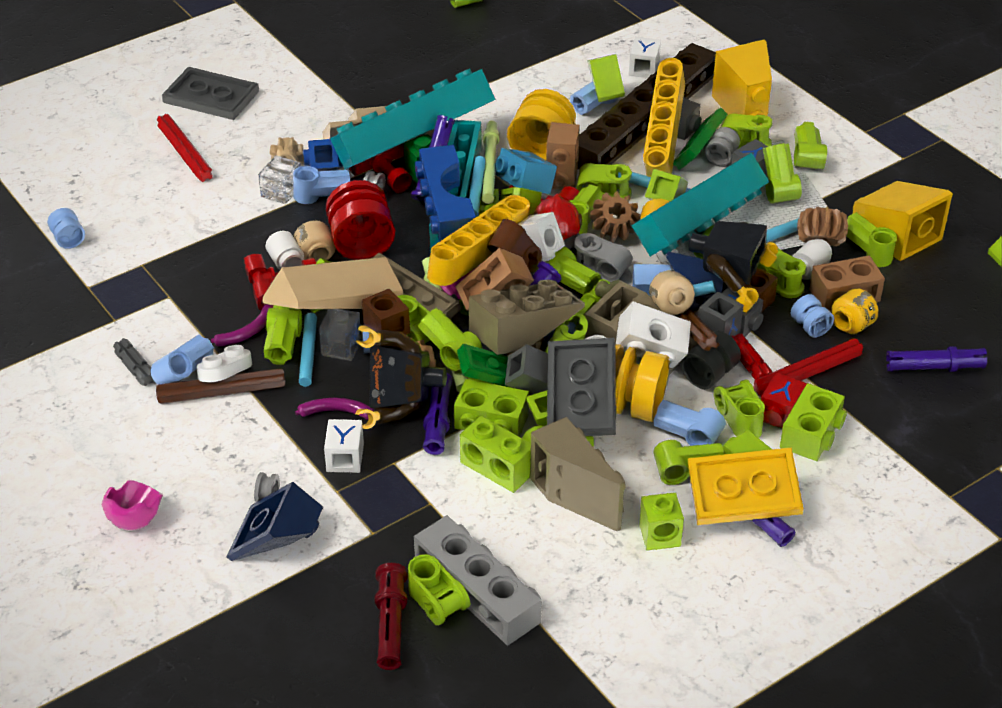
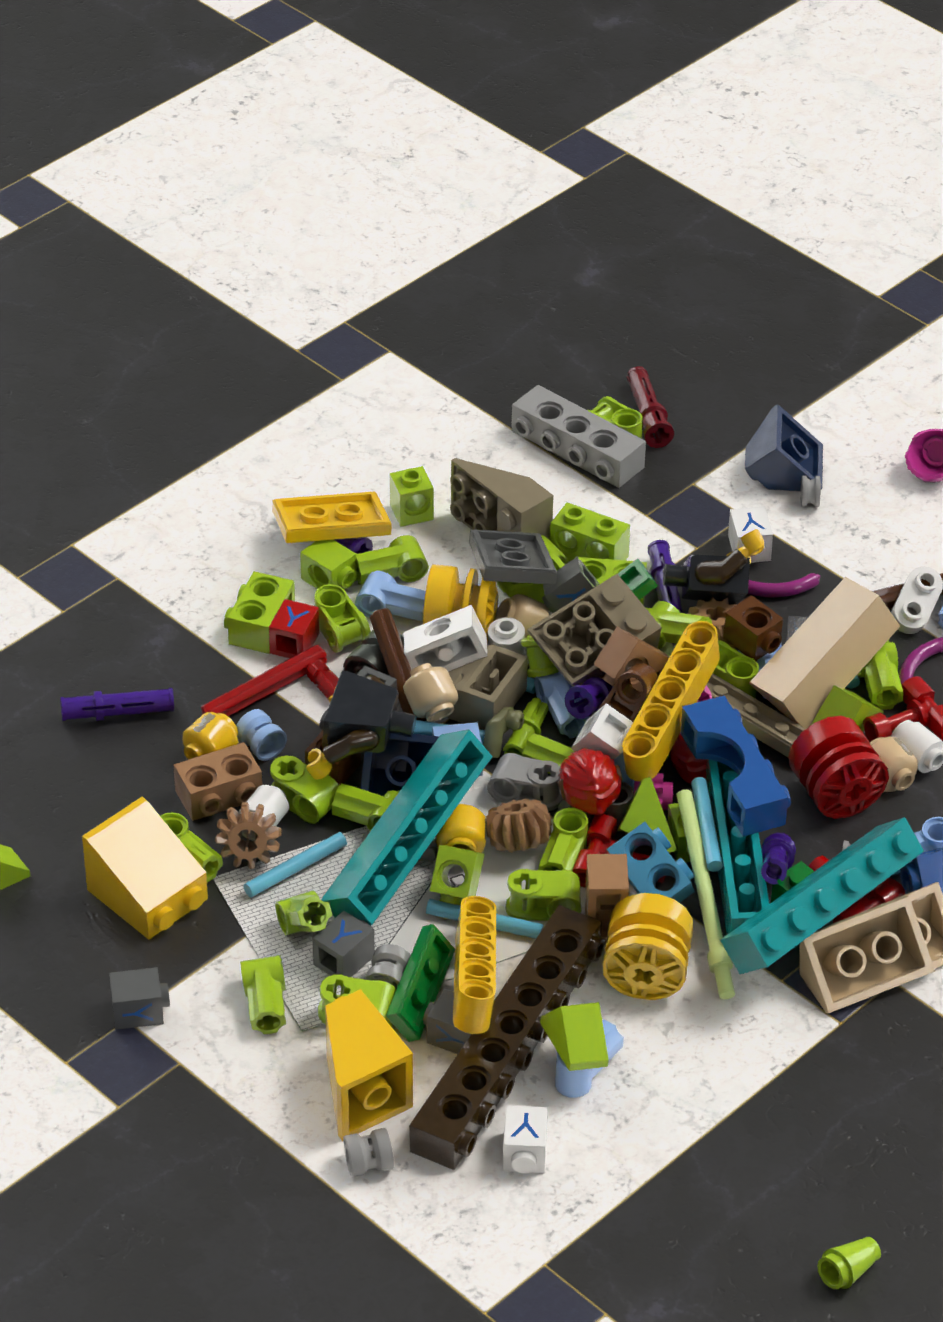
camera: 170 degrees right, 0 degrees up
none -> dark grey brick [109,967,170,1030]

